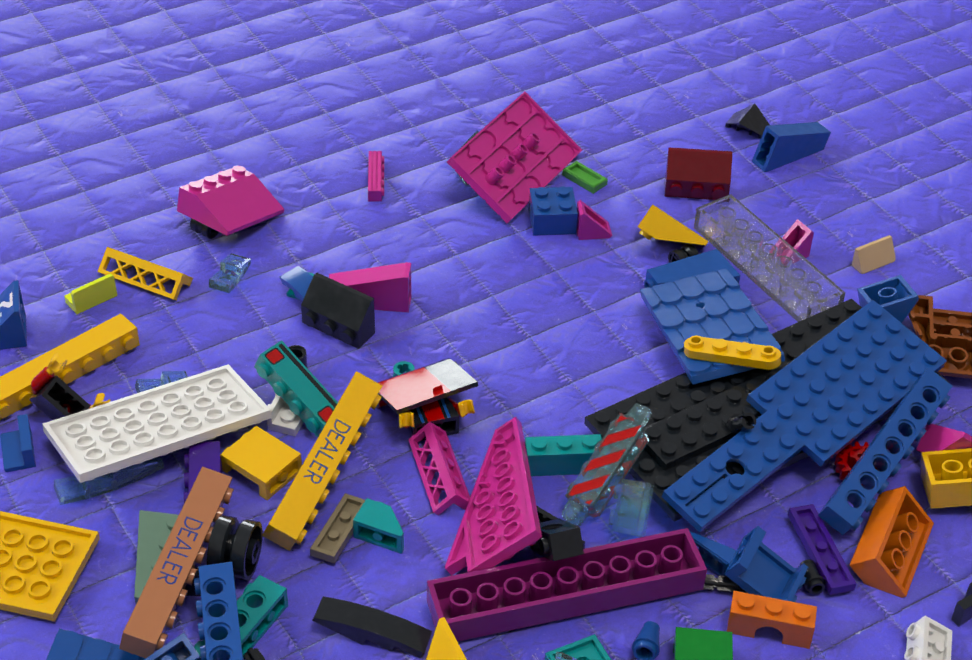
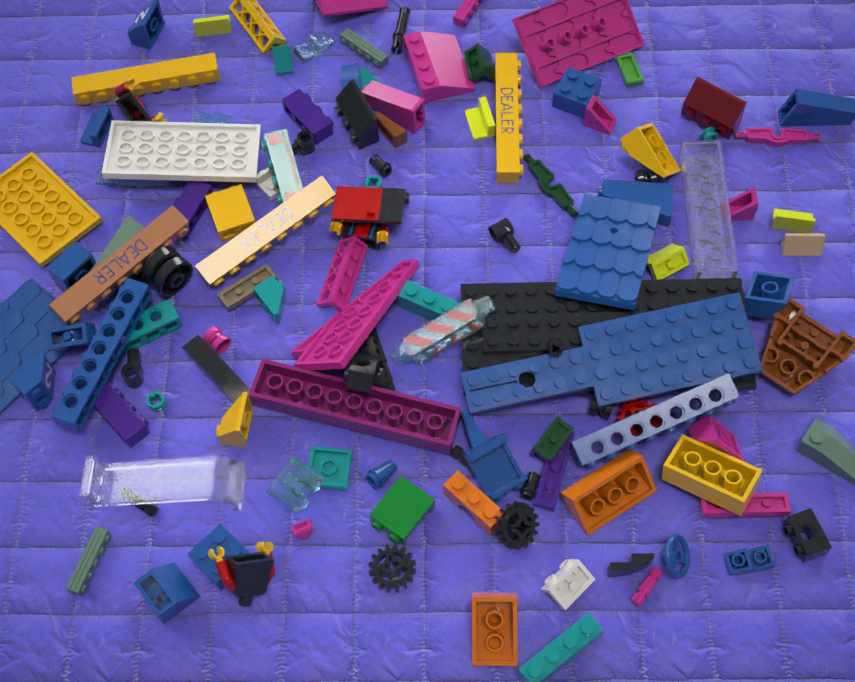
camera: 35 degrees right, 20 degrees up
clear light blue slope [609,478,655,537] -> none
yellow plate [684,335,781,370] -> none
black slope [725,103,770,139] -> none
none -> blue brick [47,241,96,292]
none -> dark pink wheel [203,326,231,354]
none -> teal slope [272,44,294,76]
none -> dark purple brick [282,88,334,145]
none -> sand green piece [340,28,389,69]
none -> black pin [369,154,392,176]
none -> dark orange slope [375,111,408,148]
none -> black pin [391,7,411,54]
none -> dark pink slope [403,31,475,103]
none -> dark green panel [464,43,495,83]
none -> neon yellow panel [465,96,496,141]
none -> black axle [488,218,521,253]
none -> black gear [494,501,540,550]
none -> yellow brick [495,53,523,183]
none -> dark green piece [523,153,579,218]
none -> dark green panel [529,416,574,463]
none -> black wheel [589,395,614,420]
none -> neon yellow panel [646,244,690,280]
none -> teal bush [699,127,719,145]
none -> dark pink piece [734,127,820,147]
none -> neon yellow panel [771,208,816,233]

